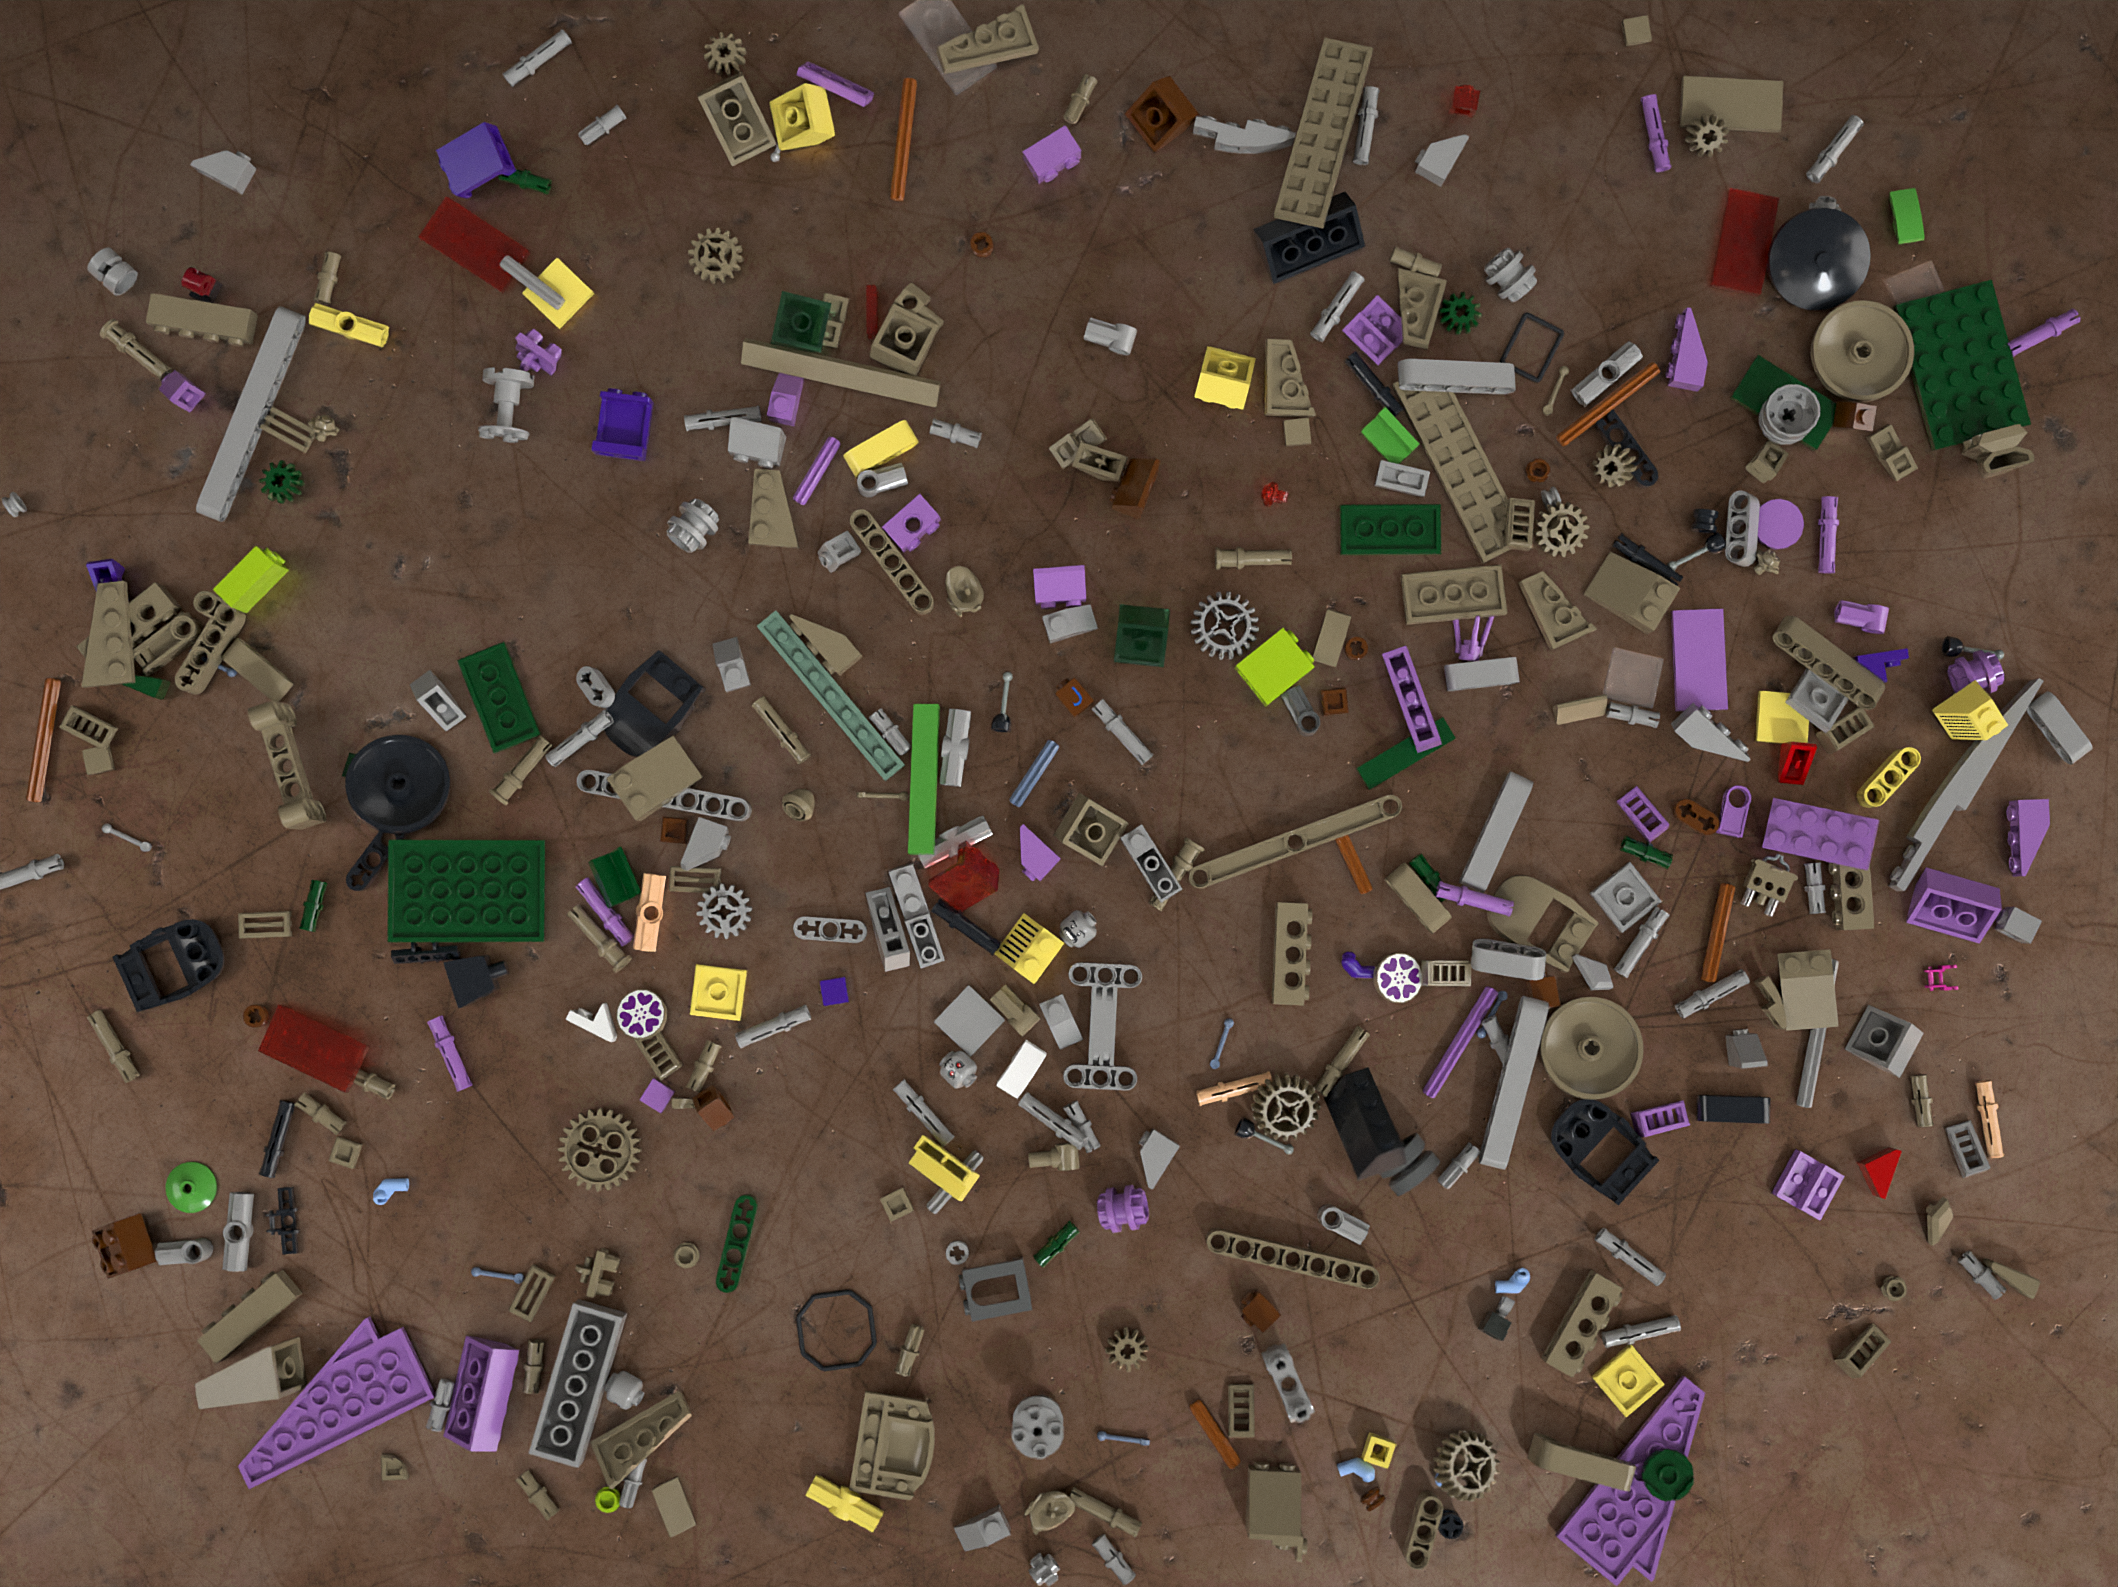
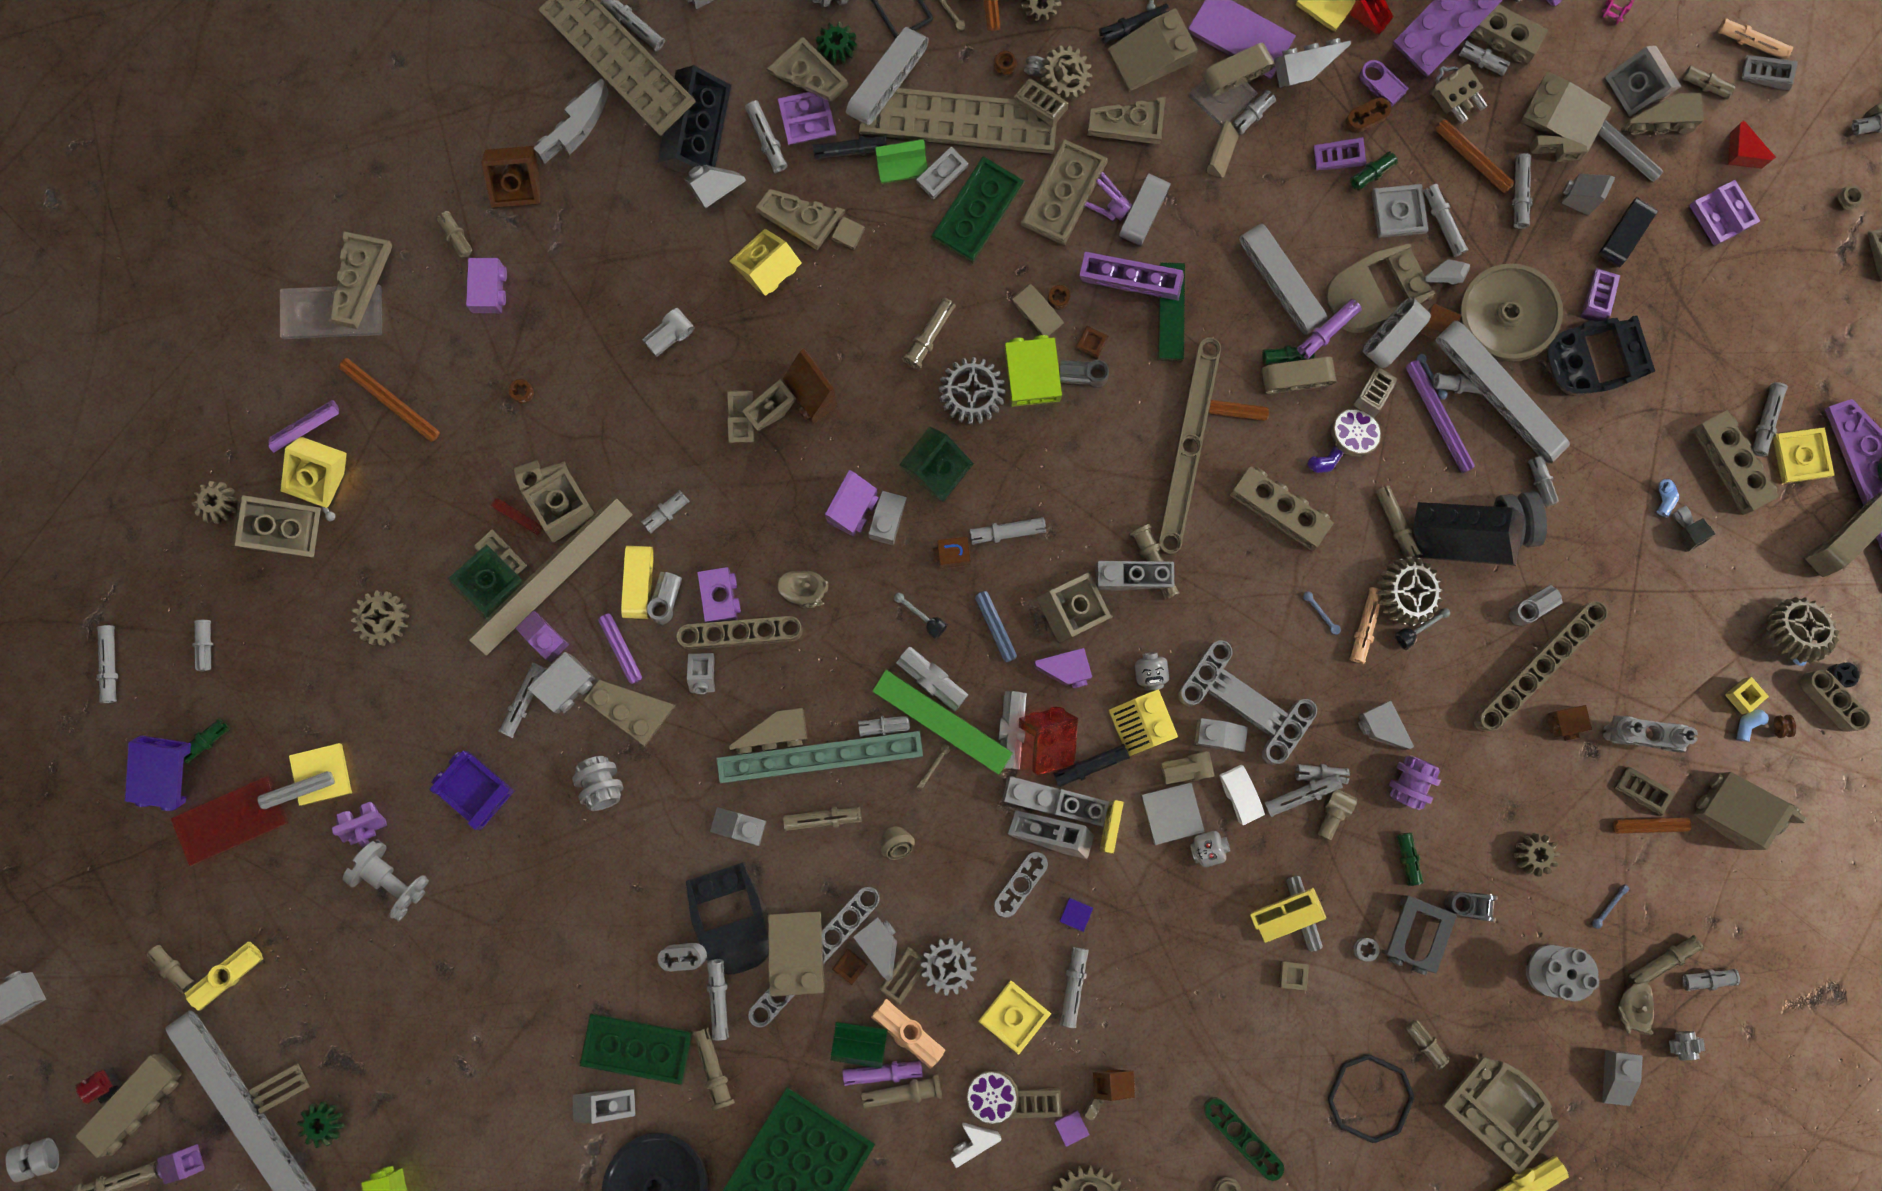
camera: 60 degrees left, 5 degrees down
dark tan plant [308,415,340,442] -> none
dark tan pin [686,1040,722,1093] -> none
light grey pin [893,1079,955,1147] -> none
clear red plate [1261,482,1289,507] -> none
dark tan pin [1389,246,1442,278] -> none
light grey pin [1595,1227,1666,1286] -> none
dark tan piece [1926,1197,1953,1246] -> none
none -> light grey slope [684,165,746,208]
none -> light yellow tile [1099,800,1124,854]
none -> dark tan beam [1201,43,1275,97]
none -> dark grey piece [1444,892,1498,922]
none -> dark tan slope [1621,93,1704,135]

